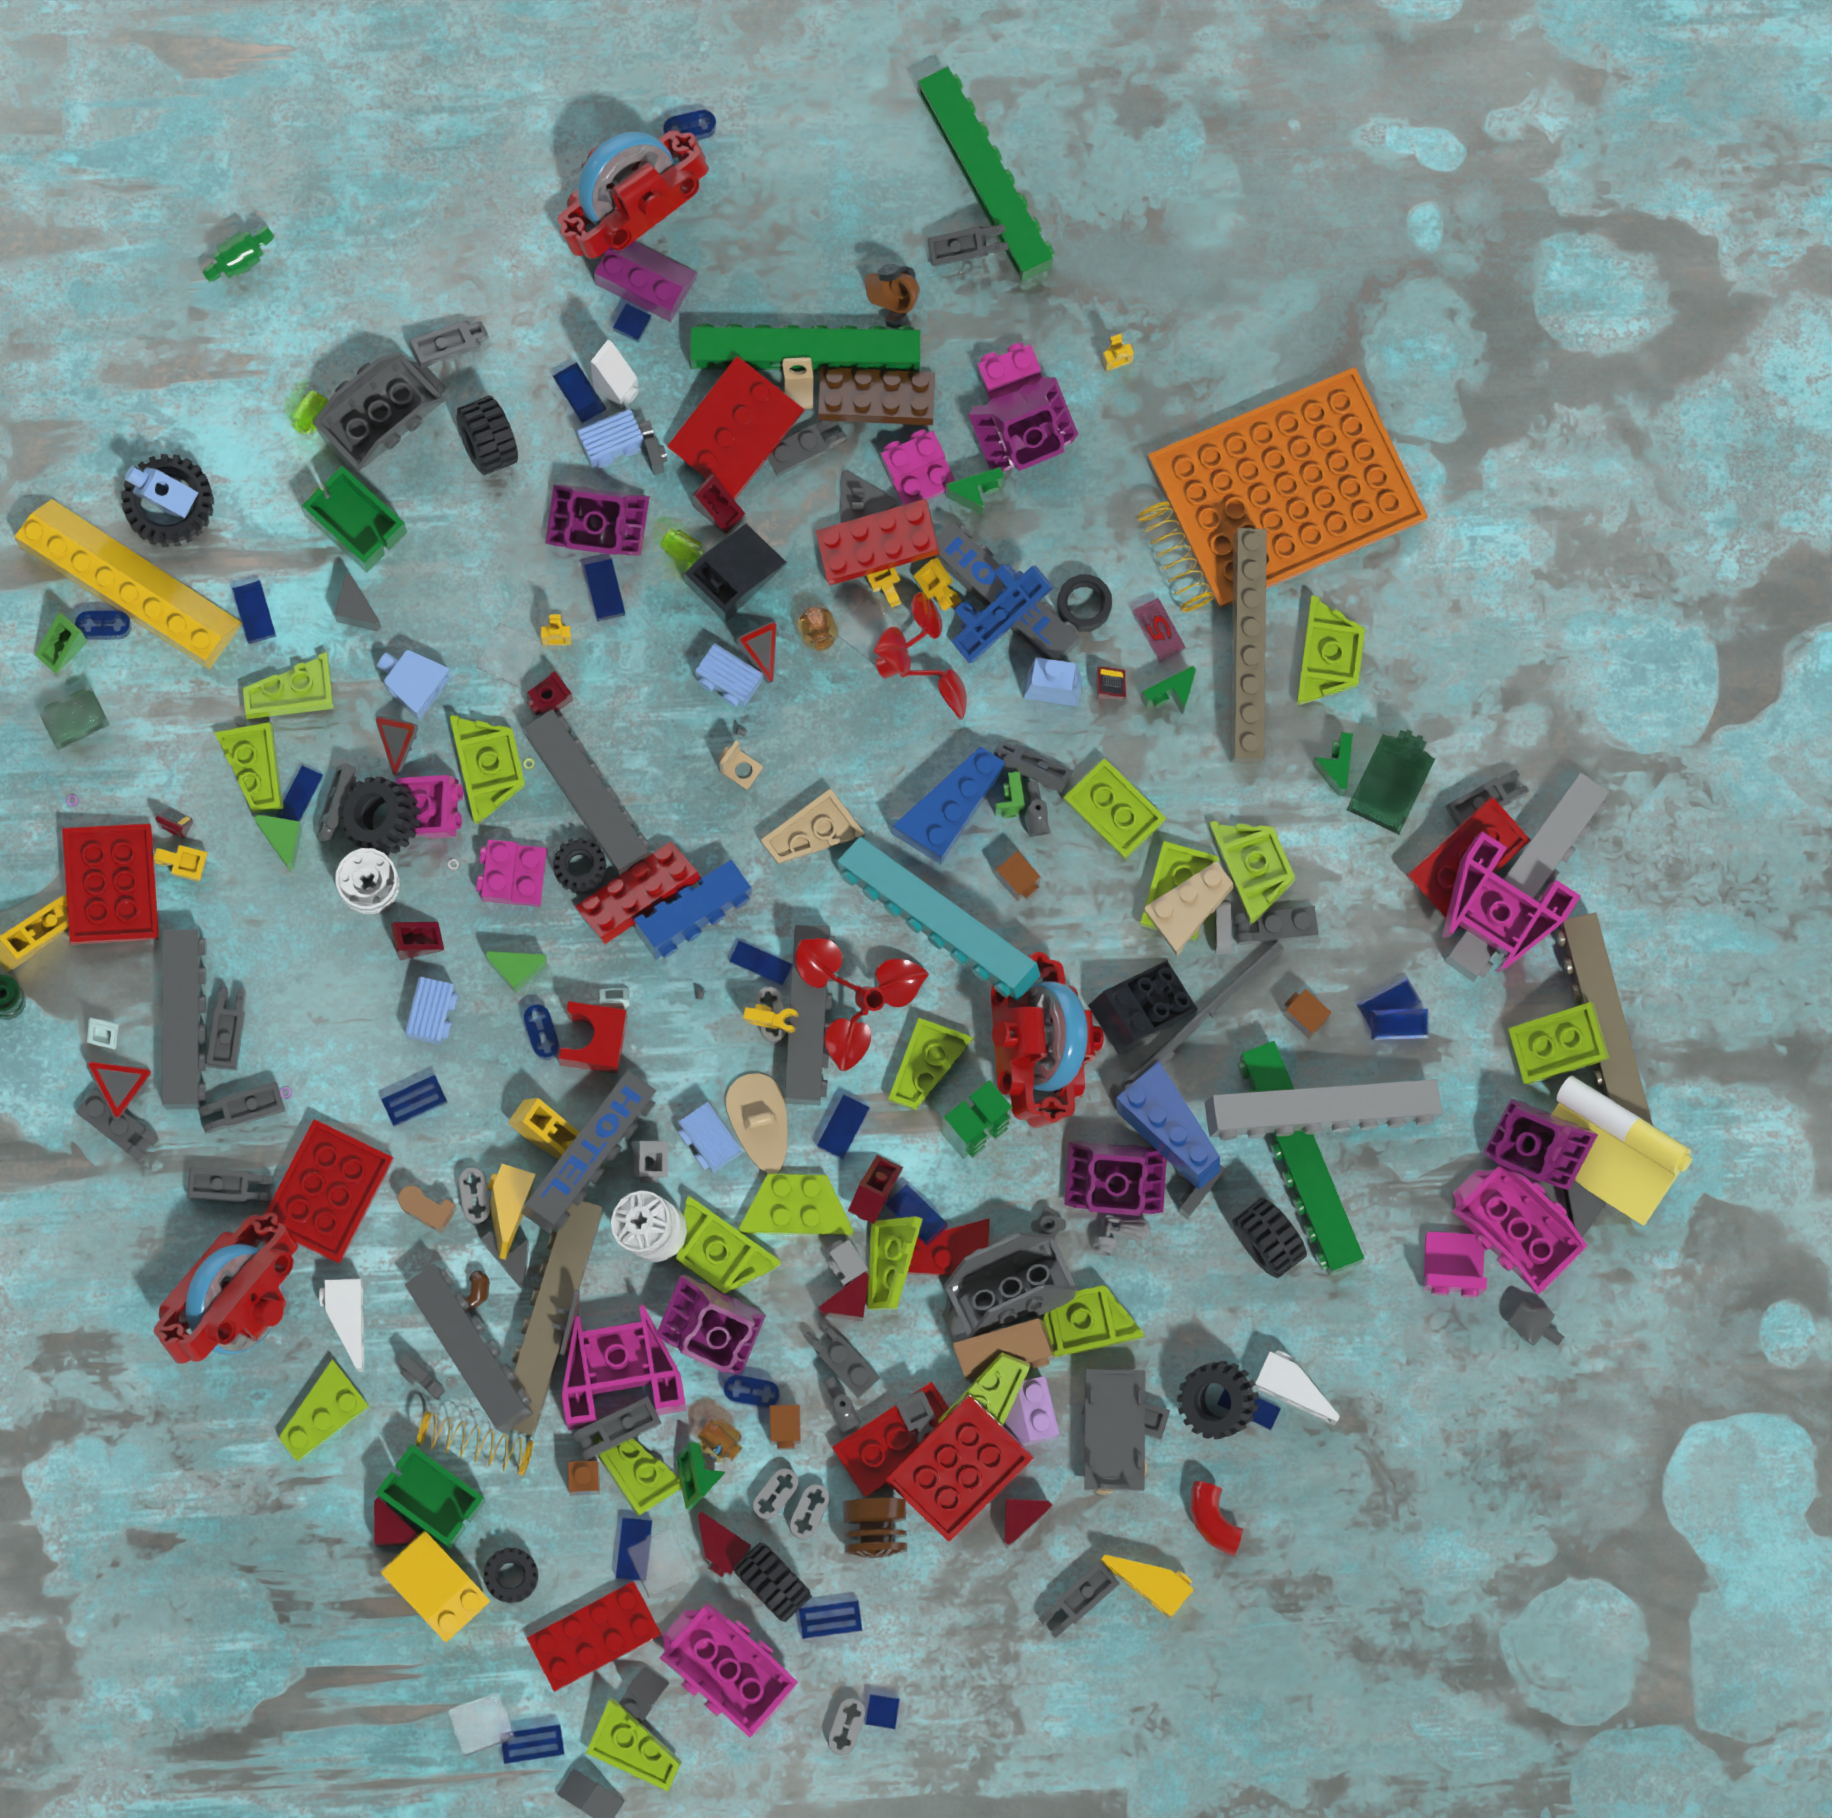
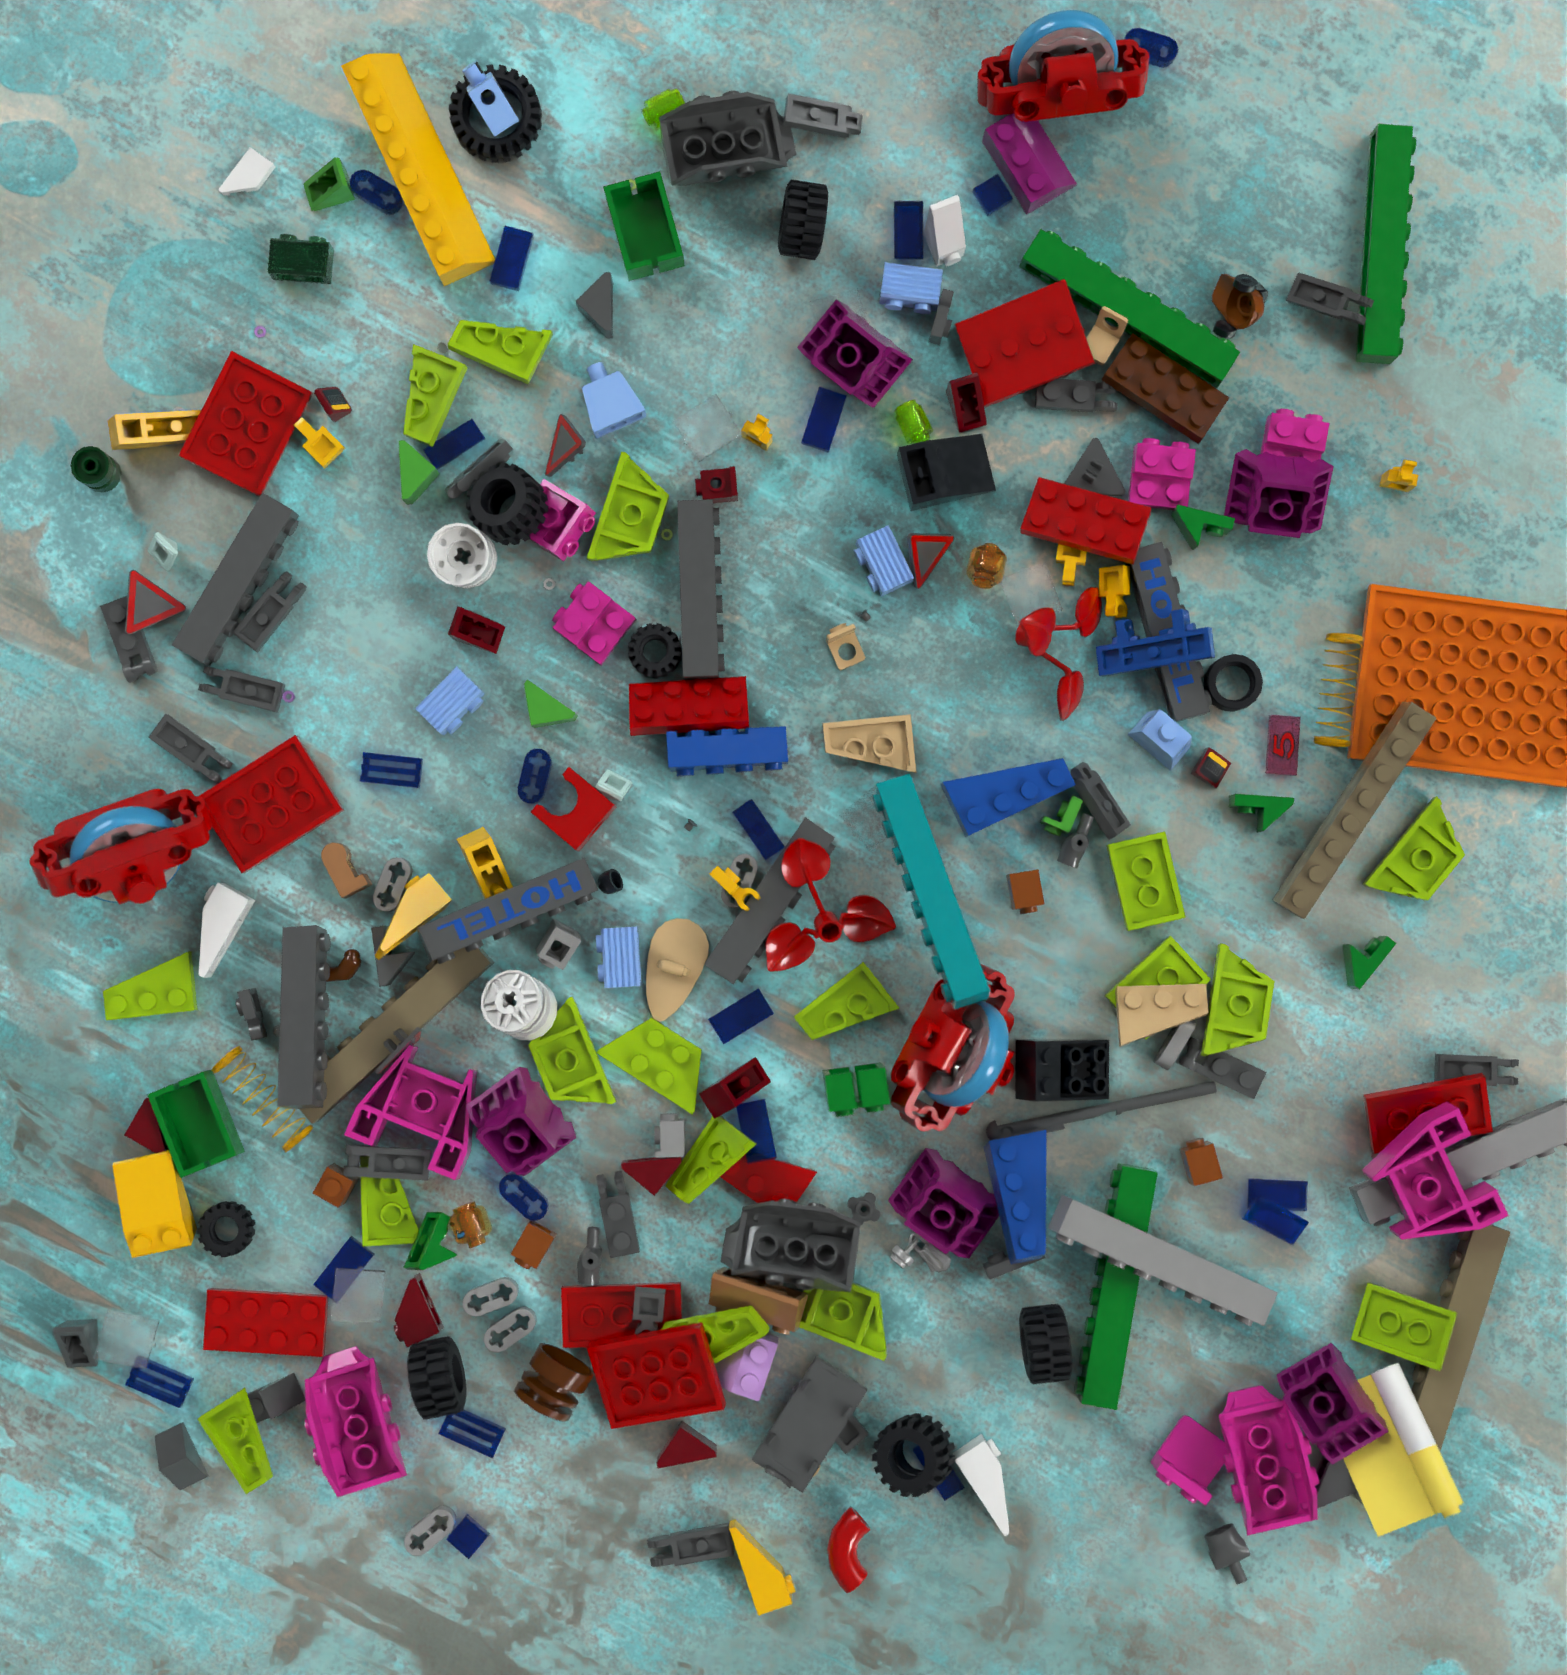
camera: 30 degrees right, 10 degrees up
clear green piece [1346,729,1435,835] -> none
none -> dark grey slope [53,1319,98,1368]
none -> black hinge [598,869,623,894]

